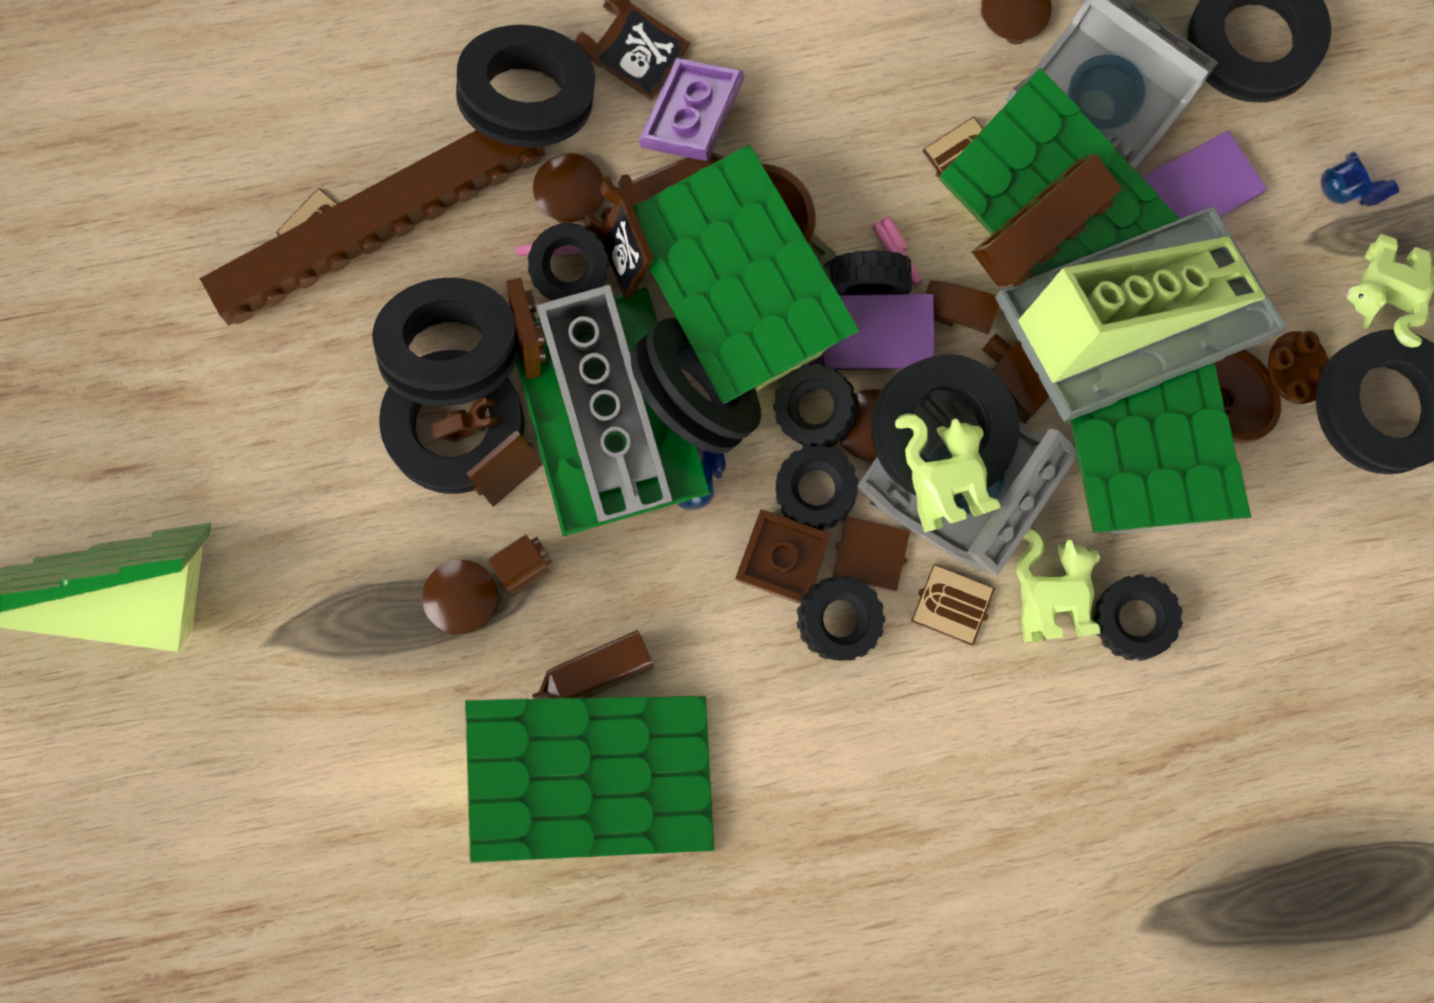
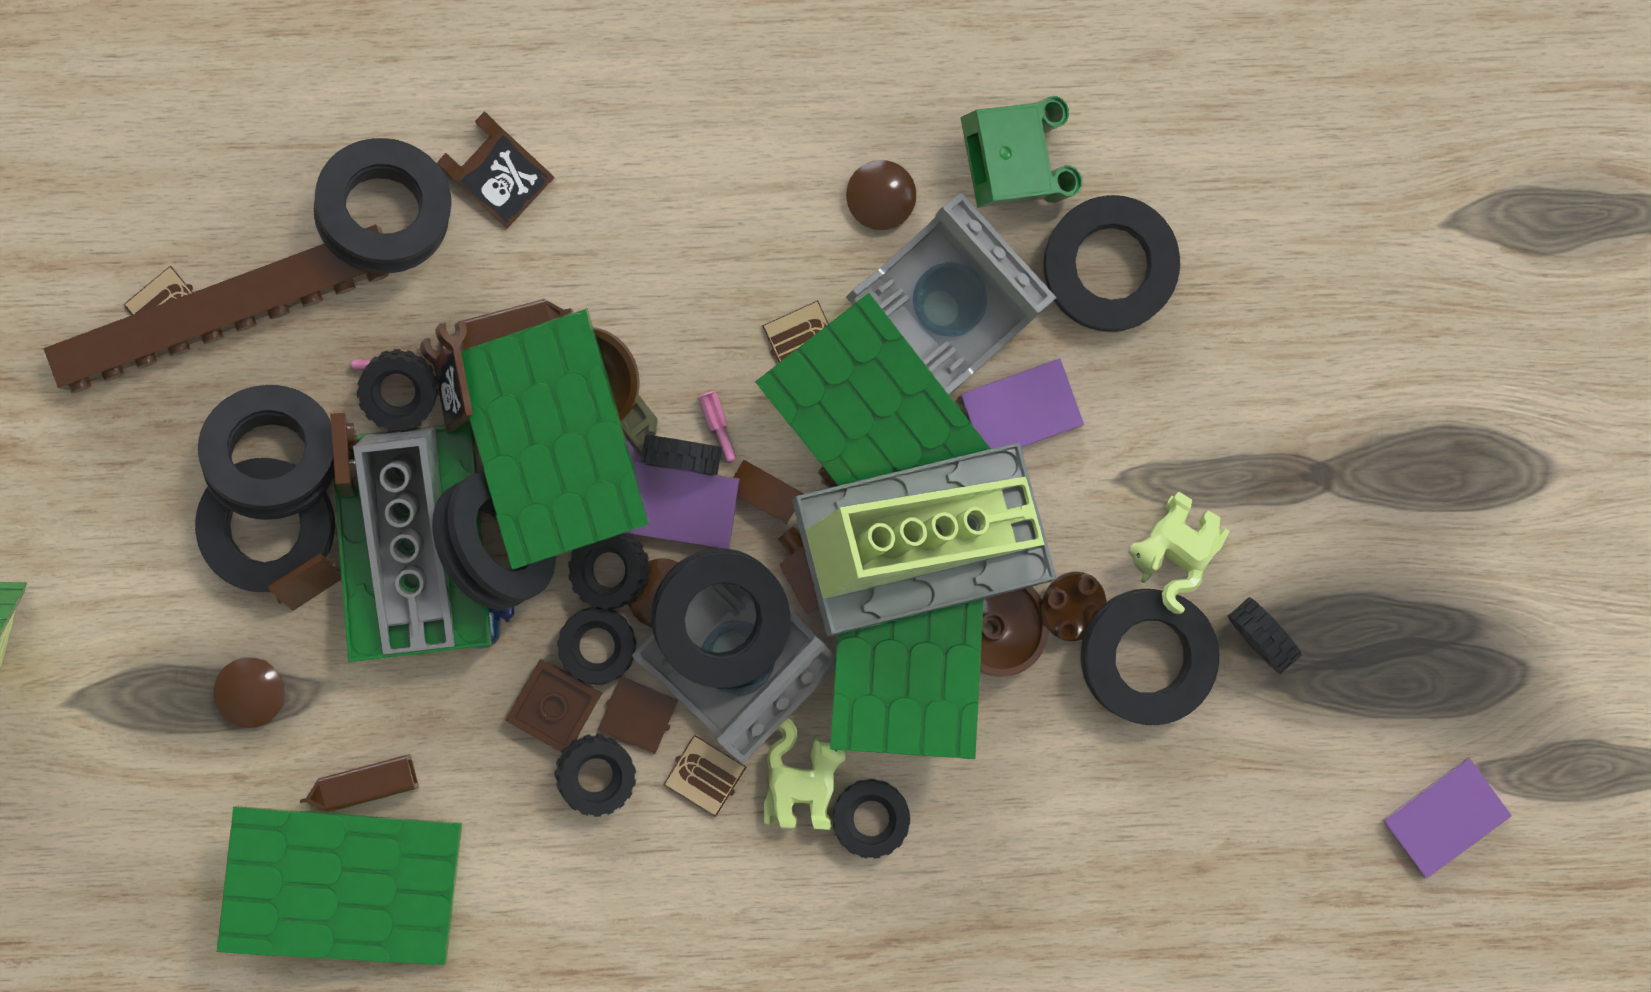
camera: 10 degrees right, 10 degrees up
reddish brown plate [431,398,499,442] -> none
reddish brown brick [487,534,552,597] -> none
reddish brown dish [533,153,604,224] -> none
medium lavender tile [639,58,744,161] -> none
yellowish green animal [895,413,1001,533] -> none
reddish brown brick [971,153,1122,287] -> none
clear blue piece [1320,151,1400,206] -> none

